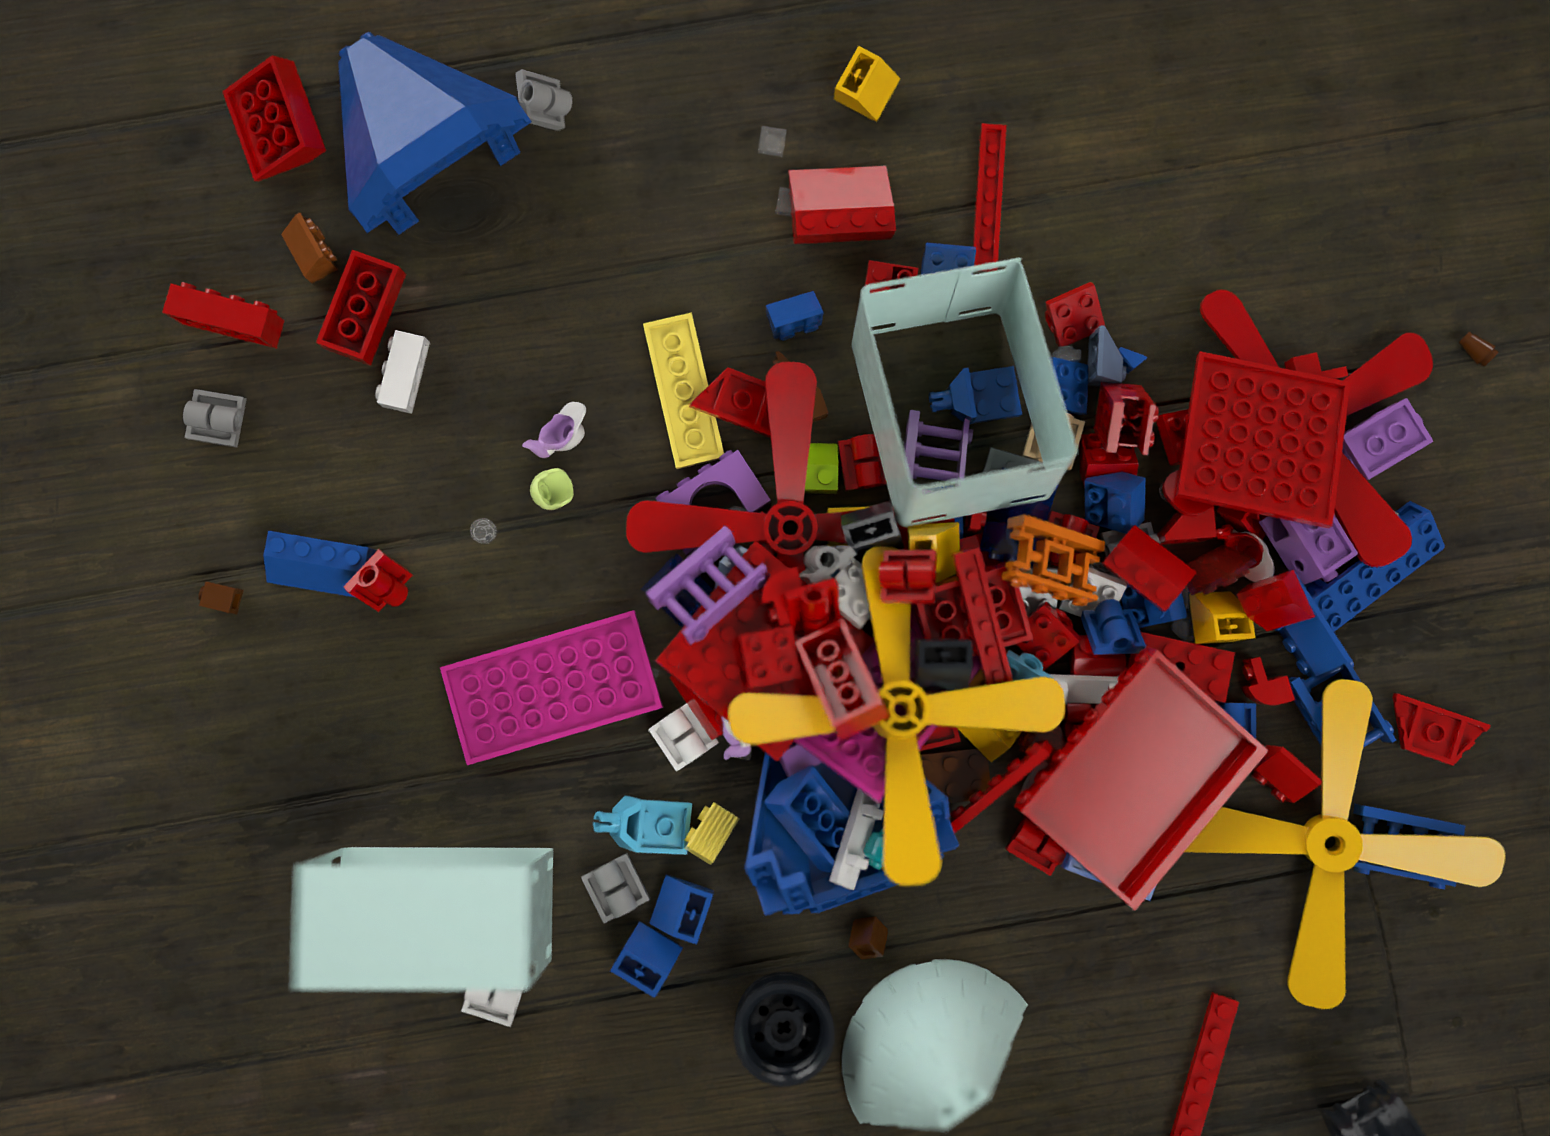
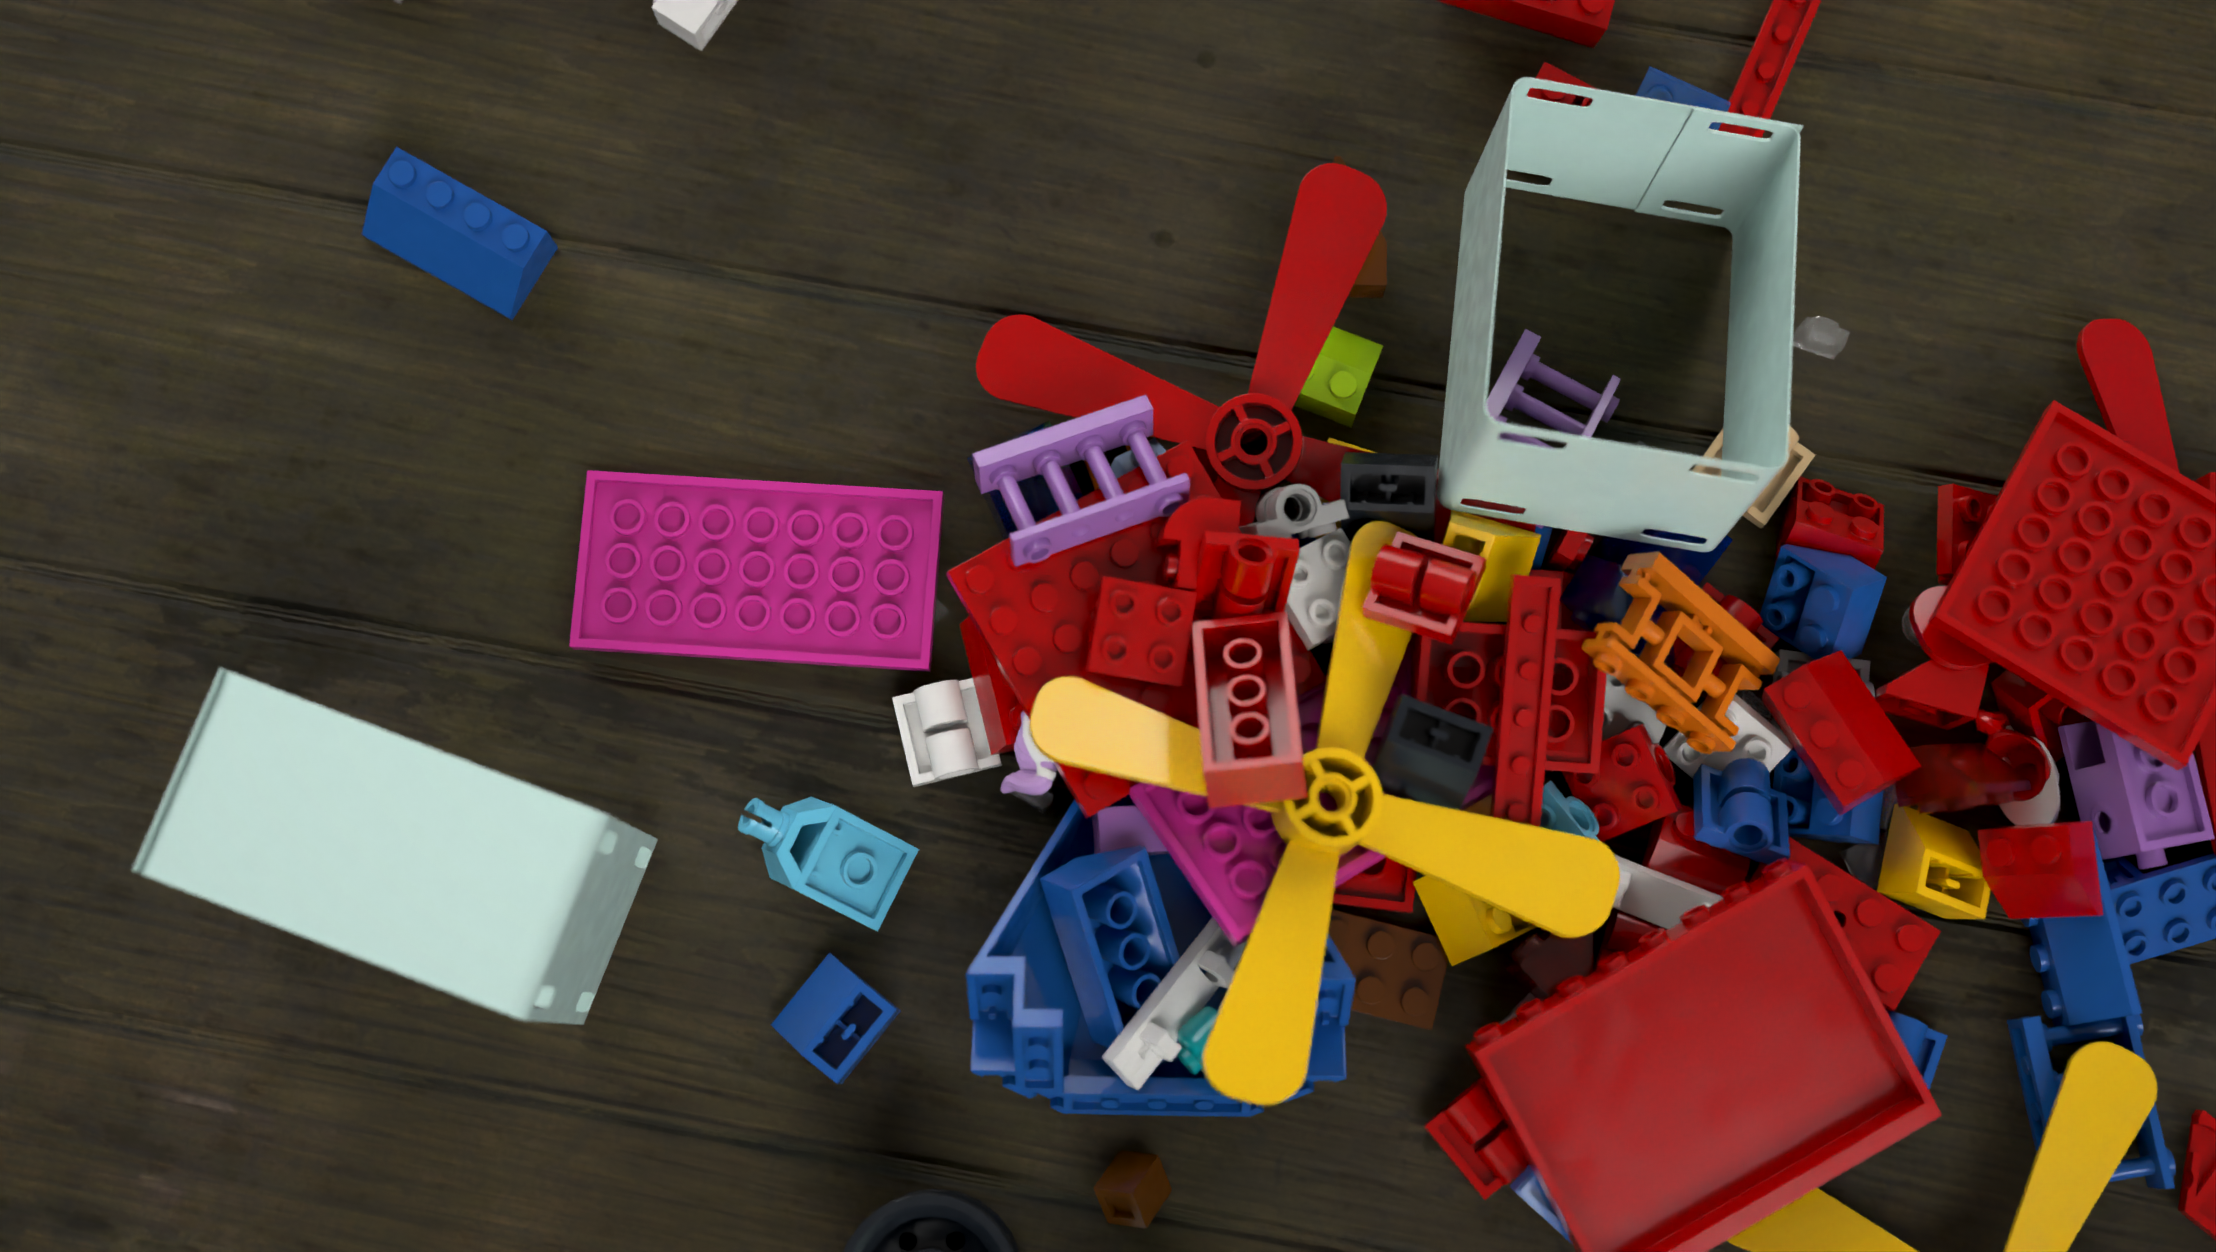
camera: 25 degrees right, 5 degrees down
reddish brown brick [199,581,244,614] -> none
red plate [344,549,413,612] -> none
white plate [461,990,523,1027] -> none
clear tile [470,518,497,544] -> none
lavender hair [522,402,586,458] -> none
yellowish green hair [530,468,574,510] -> none
light grey plate [581,853,650,923] -> none
blue slope [610,921,683,998] -> none
light yellow plate [643,313,724,469] -> none
medium lavender arch [655,450,771,557] -> none
light yellow brick [684,802,739,865] -> none
red wing [689,367,771,438] -> none
blue slope [766,291,823,340] -> none
red plate [838,434,887,491] -> none
blue plate [929,366,1022,424] -> none
red plate [949,740,1053,833] -> none
red plate [1045,282,1105,348] -> none
blue plate [1050,357,1088,415] -> none
sand blue slope [1088,326,1126,386] -> none
red torso [1094,382,1159,455] -> none
blue slope [1118,347,1147,373] -> none
red brick [1241,657,1295,705] -> none
red slope [1251,745,1323,803] -> none

